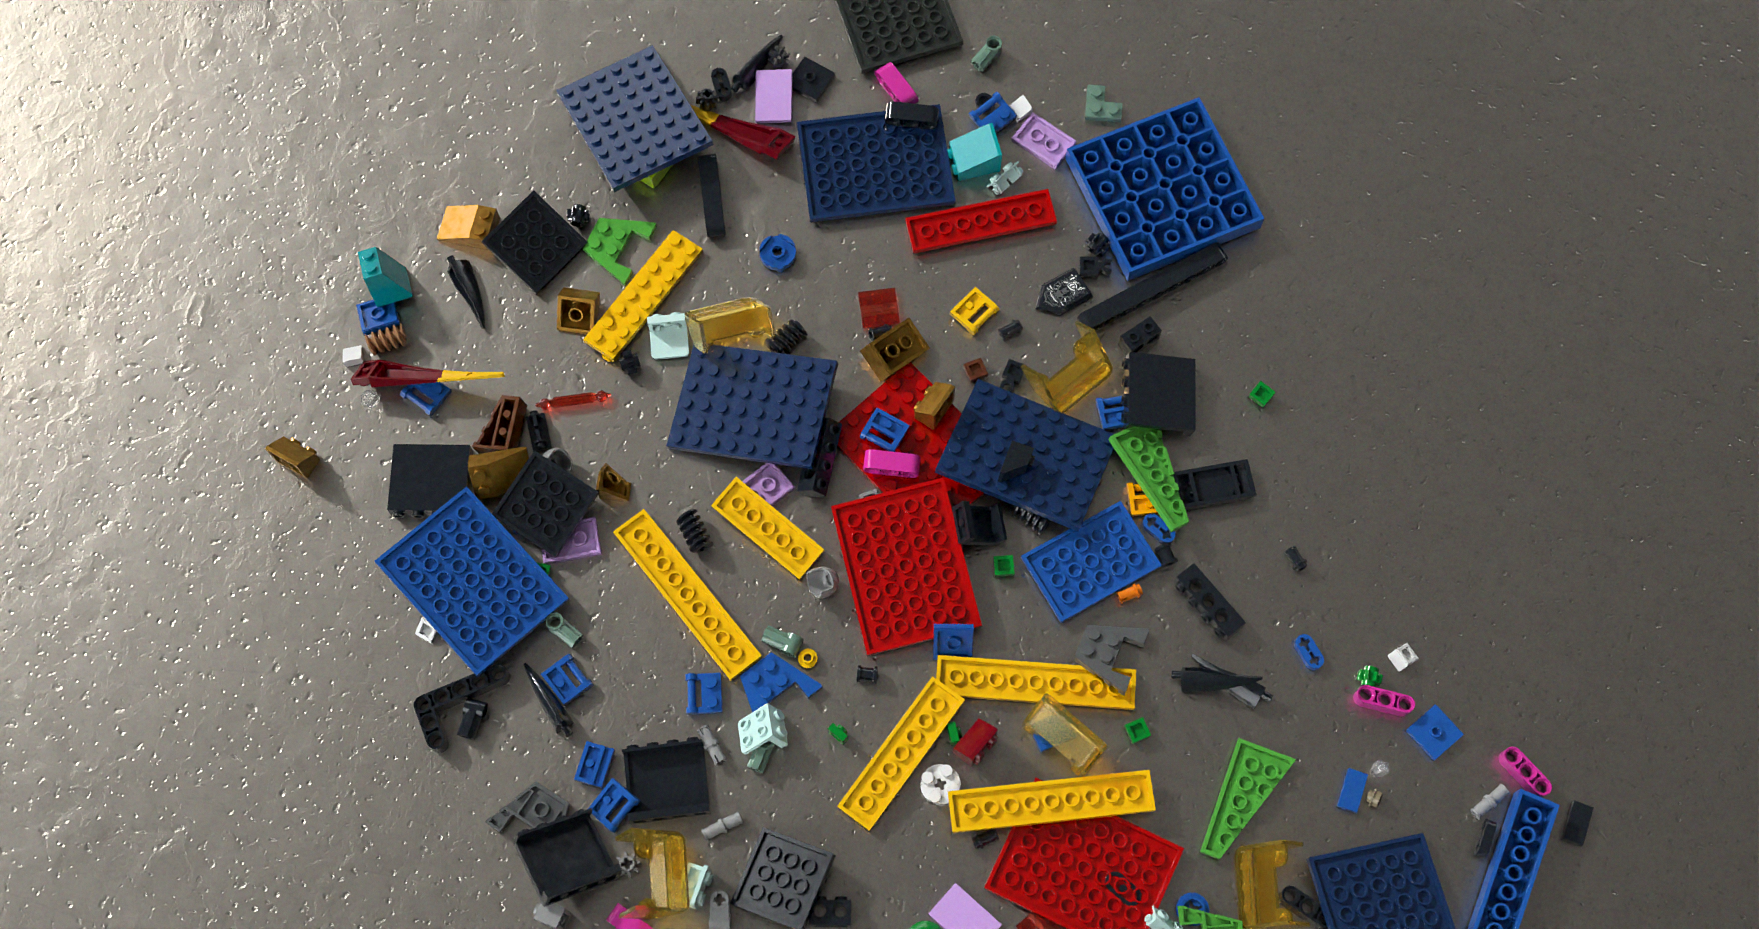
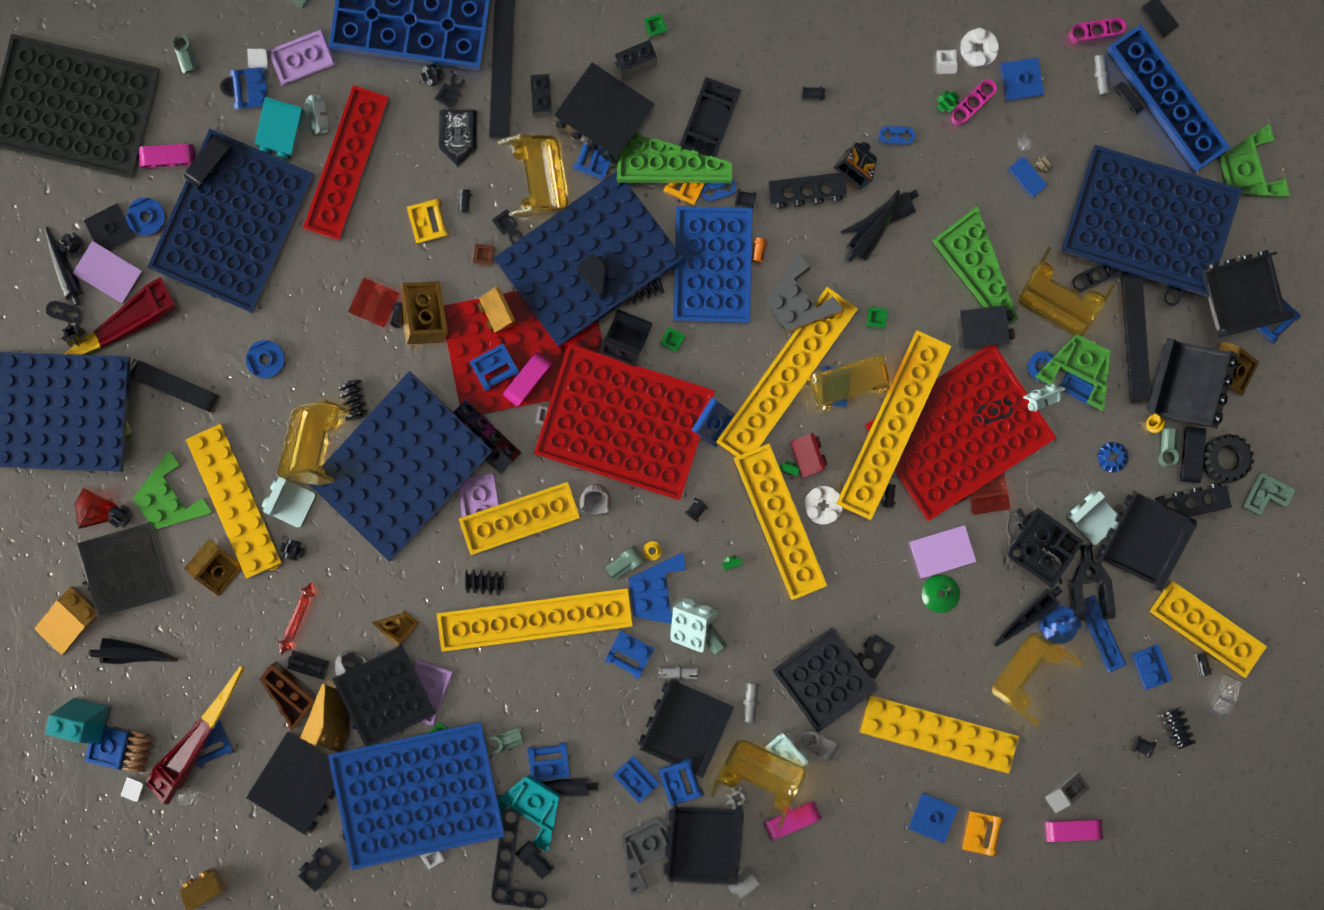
camera: 60 degrees left, 15 degrees up
none -> clear red slope [74,487,117,529]
none -> blue plate [126,197,166,236]
none -> black brick [298,847,343,892]
none -> teal wing [497,775,561,852]
none -> black panel [615,40,657,81]
none -> black torso [833,142,877,189]
none -> white plate [960,28,999,67]
none -> black panel [960,305,1015,350]

